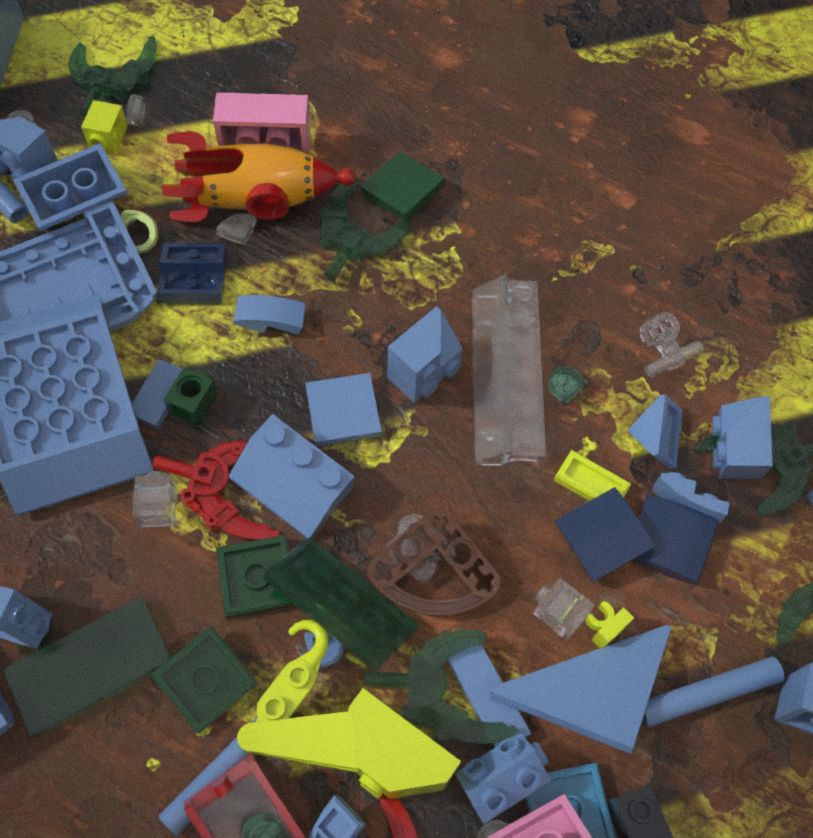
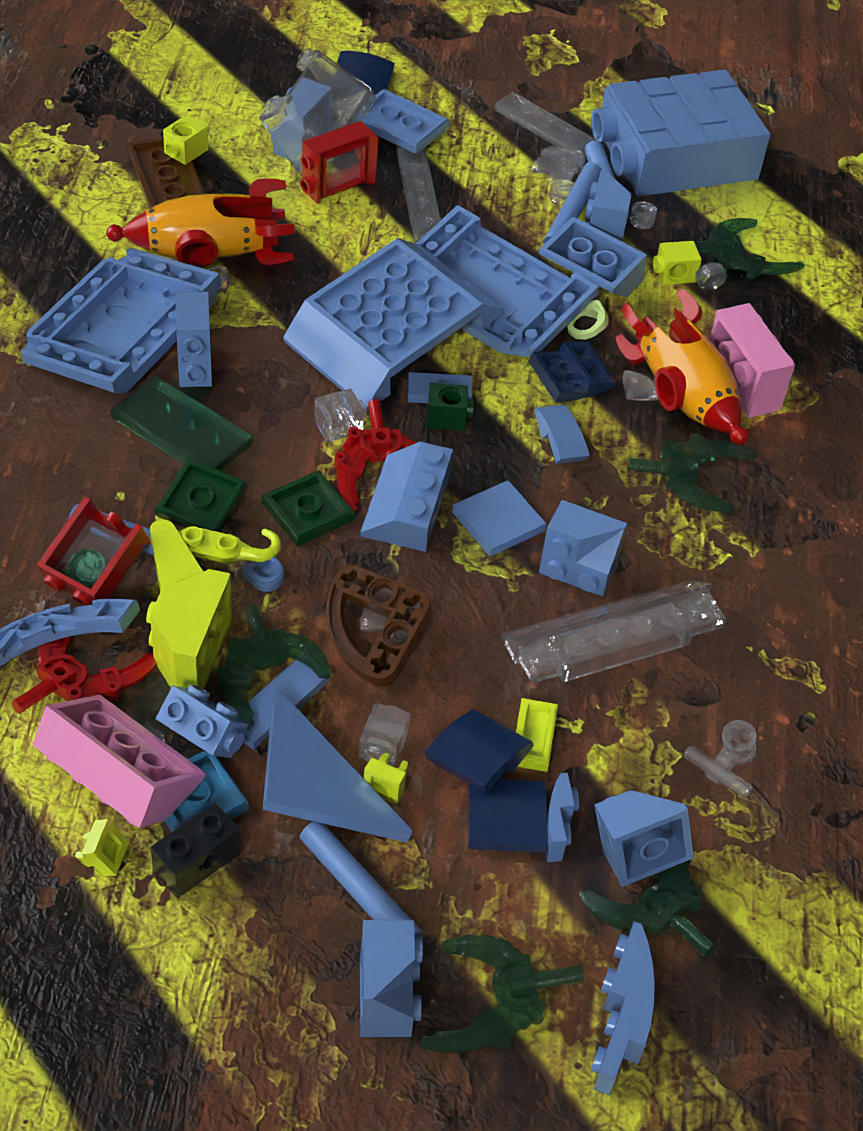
camera: 65 degrees right, 15 degrees down
clear green tile [263,537,420,672] -> none
dark green tile [360,151,445,221] -> none
clear green tile [548,366,588,406] -> none
medium blue slope [628,394,683,469] -> none

